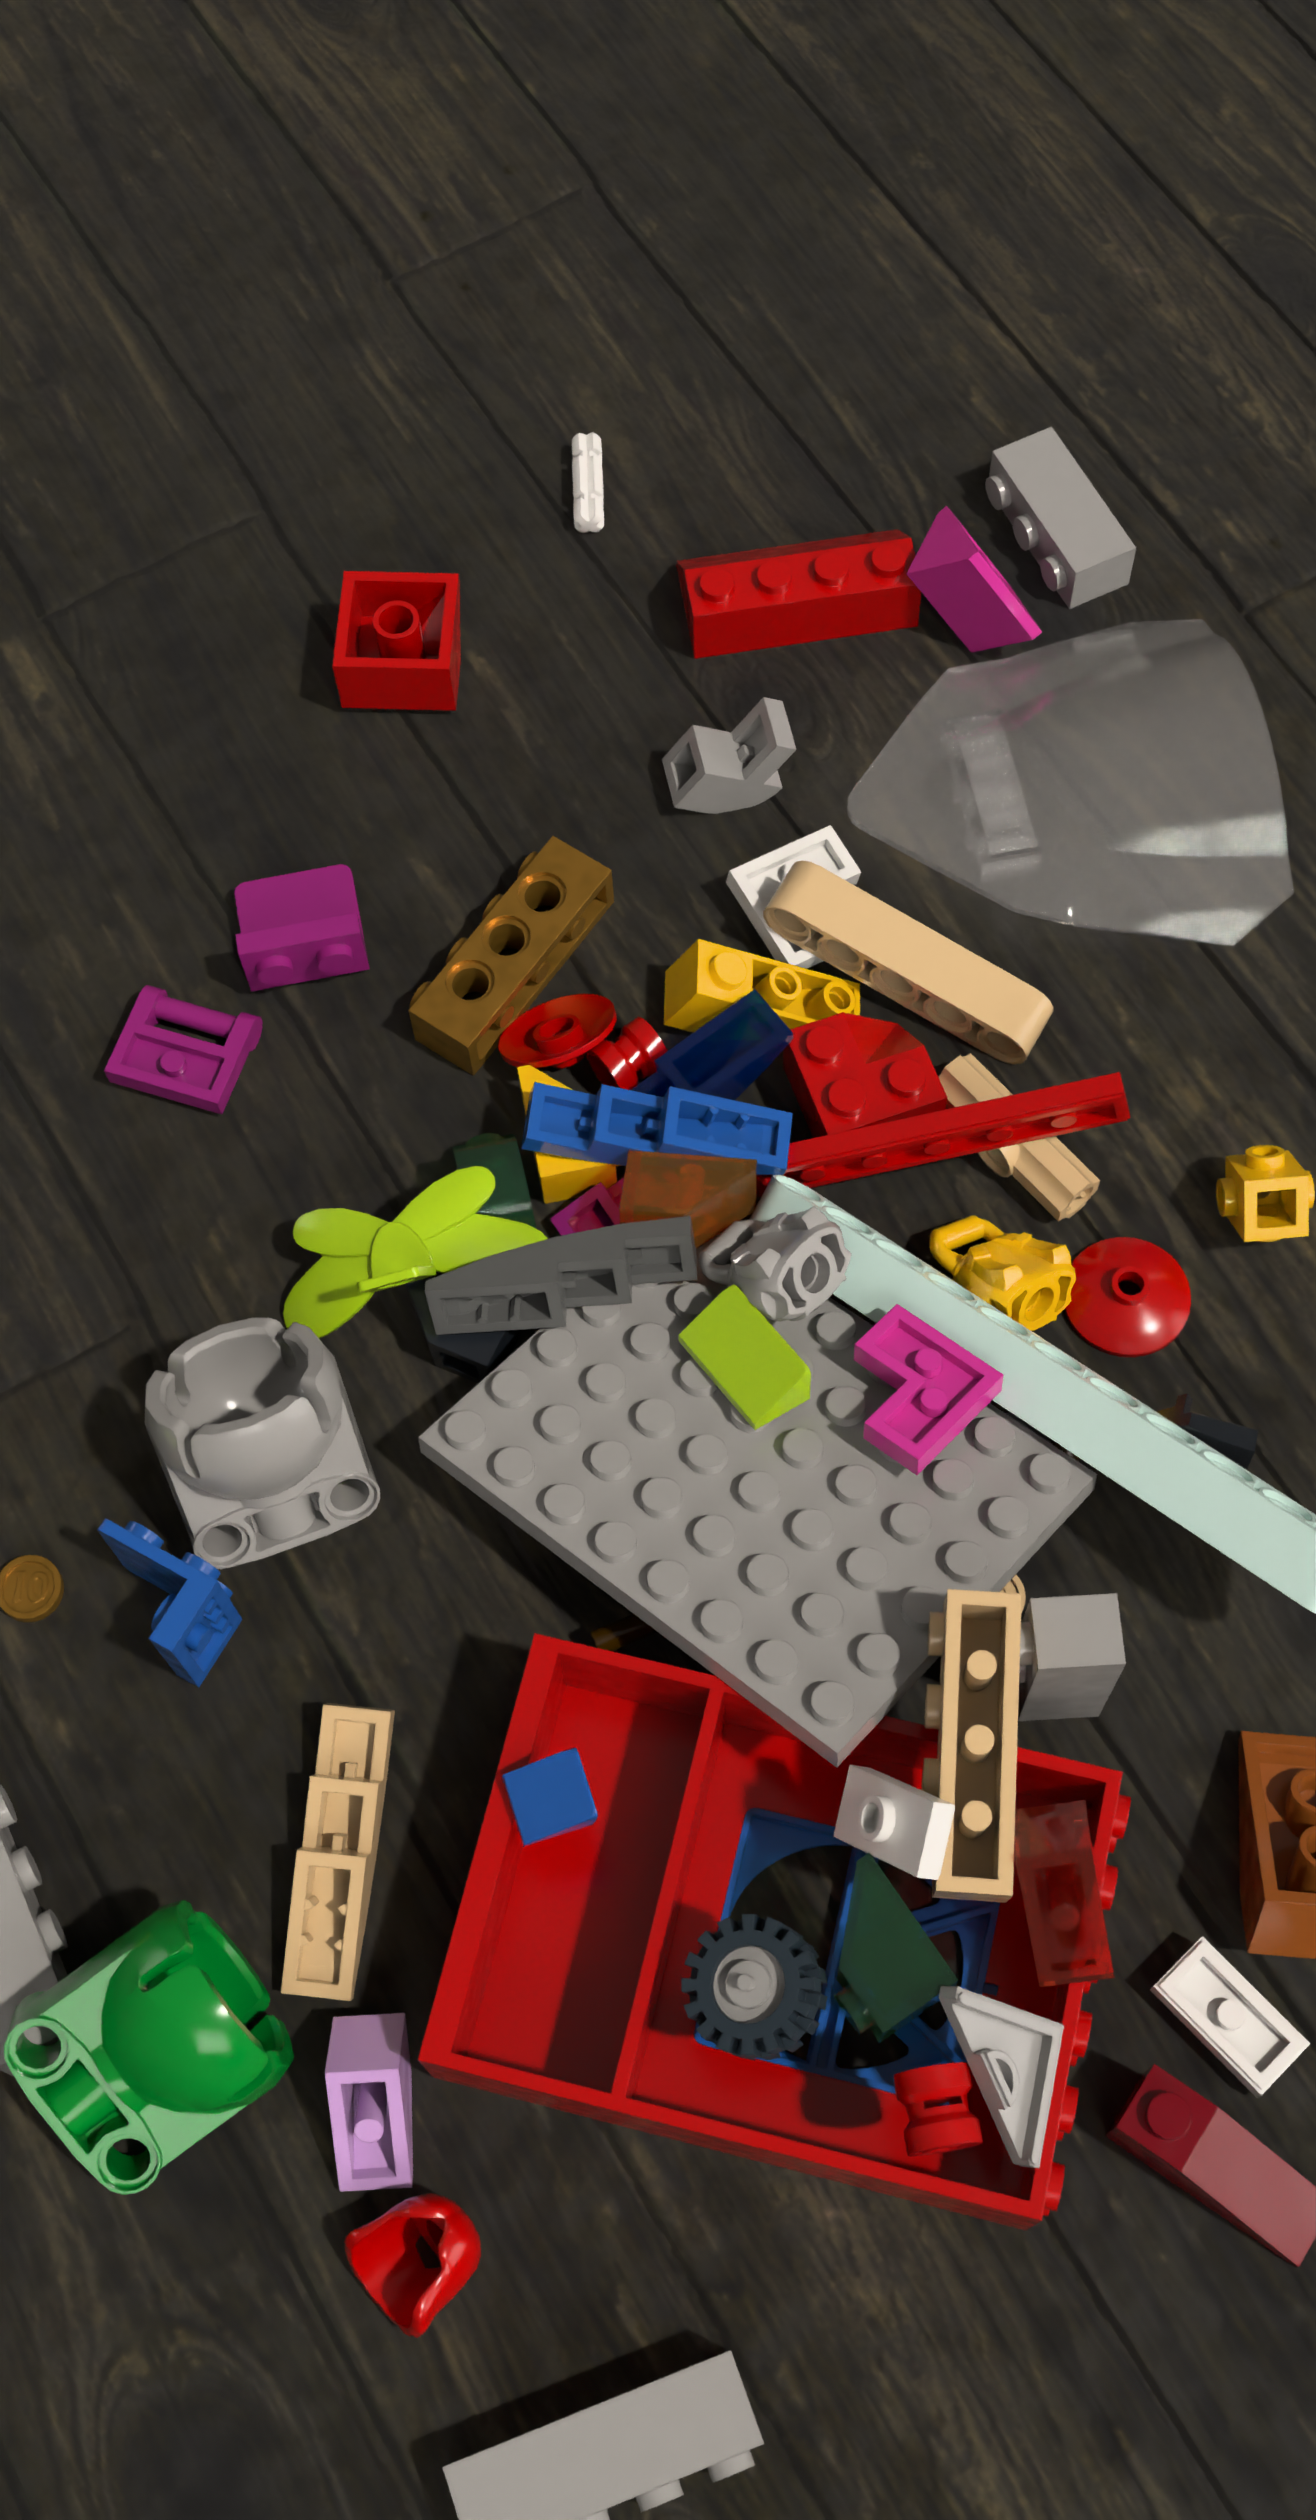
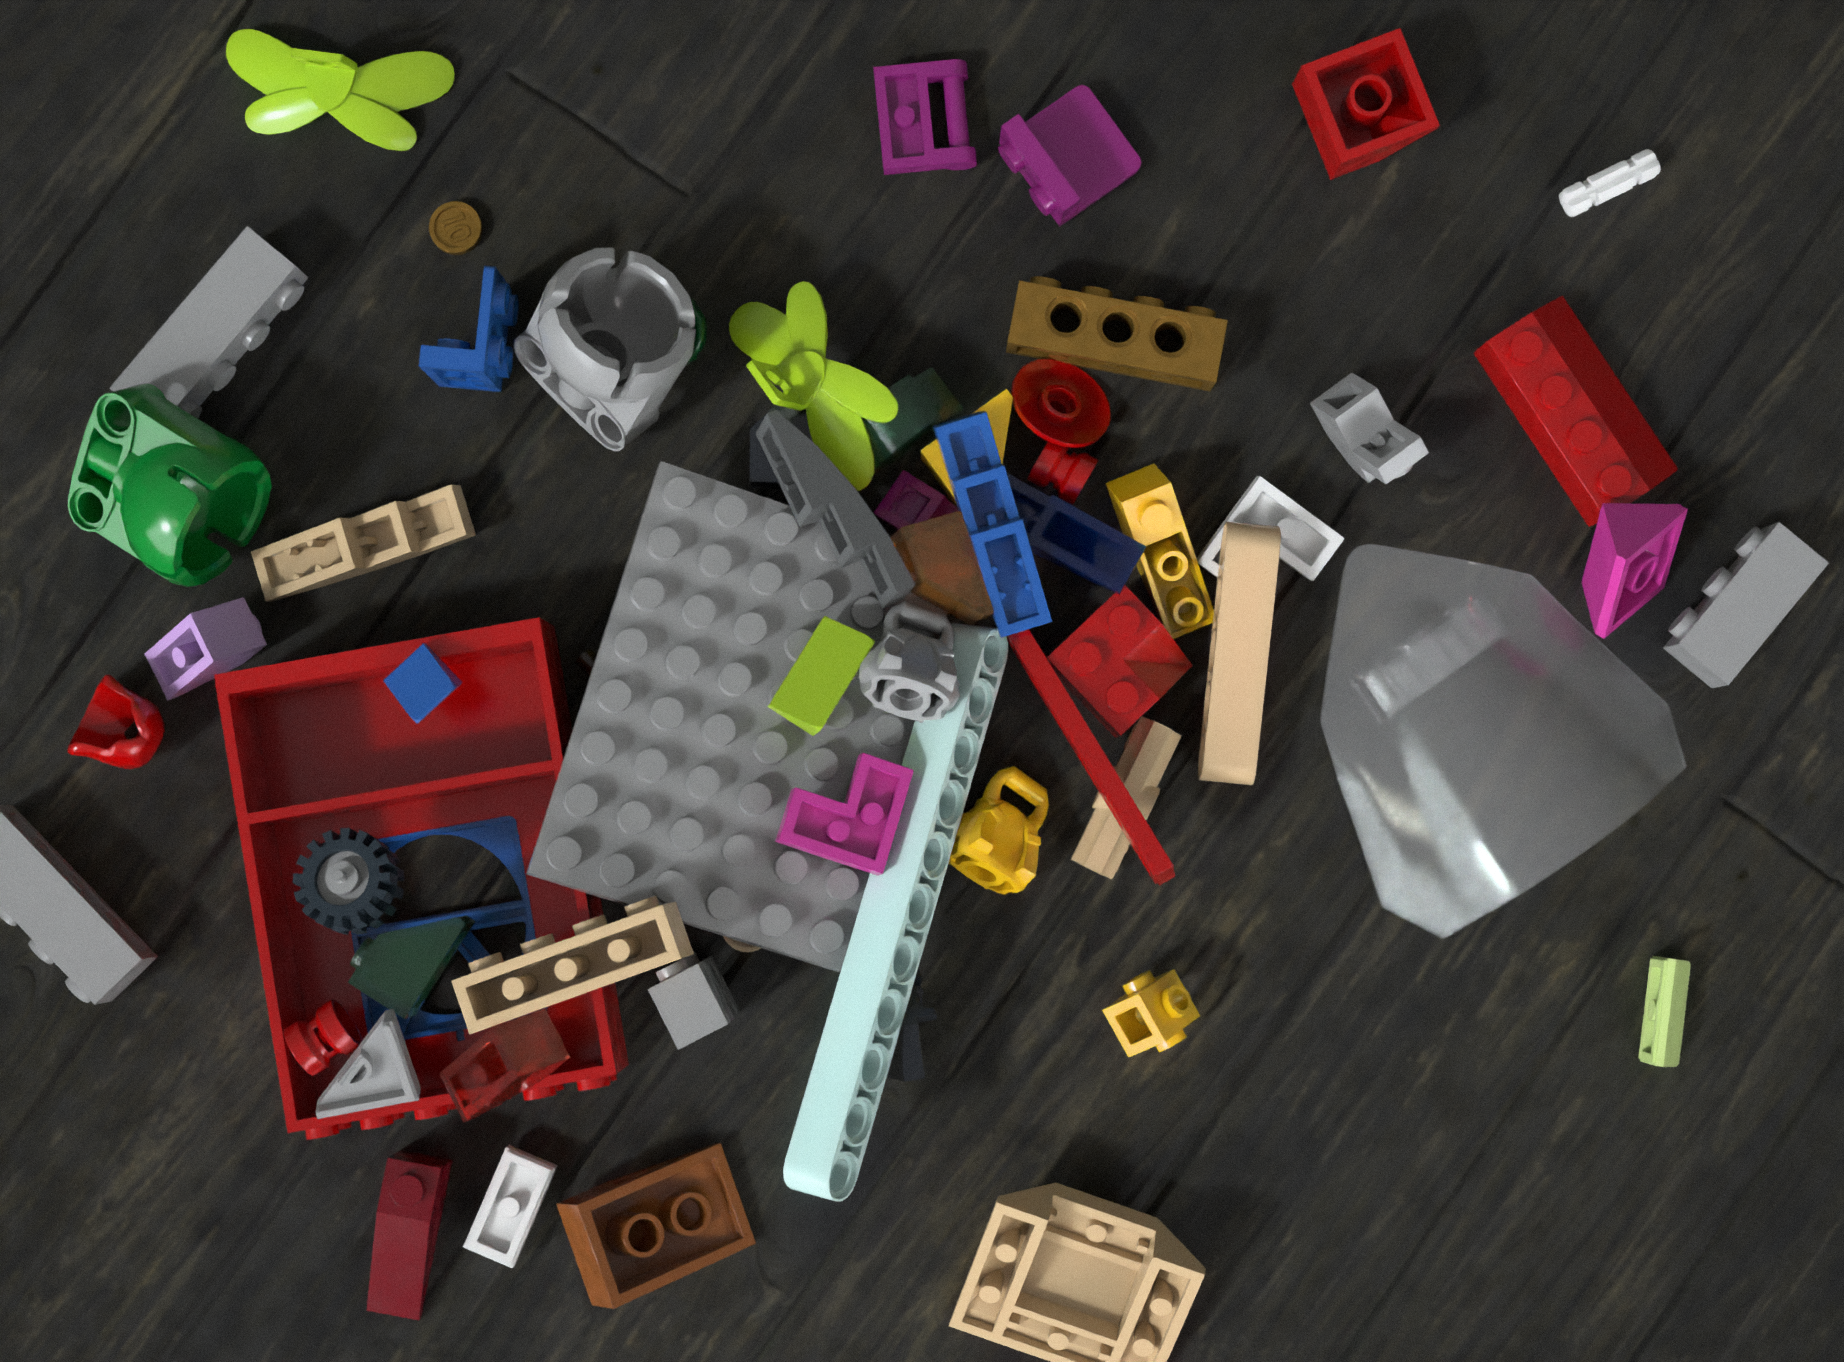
camera: 60 degrees right, 20 degrees up
white plate [833,1765,955,1880] -> none
red dish [1064,1237,1191,1357] -> none

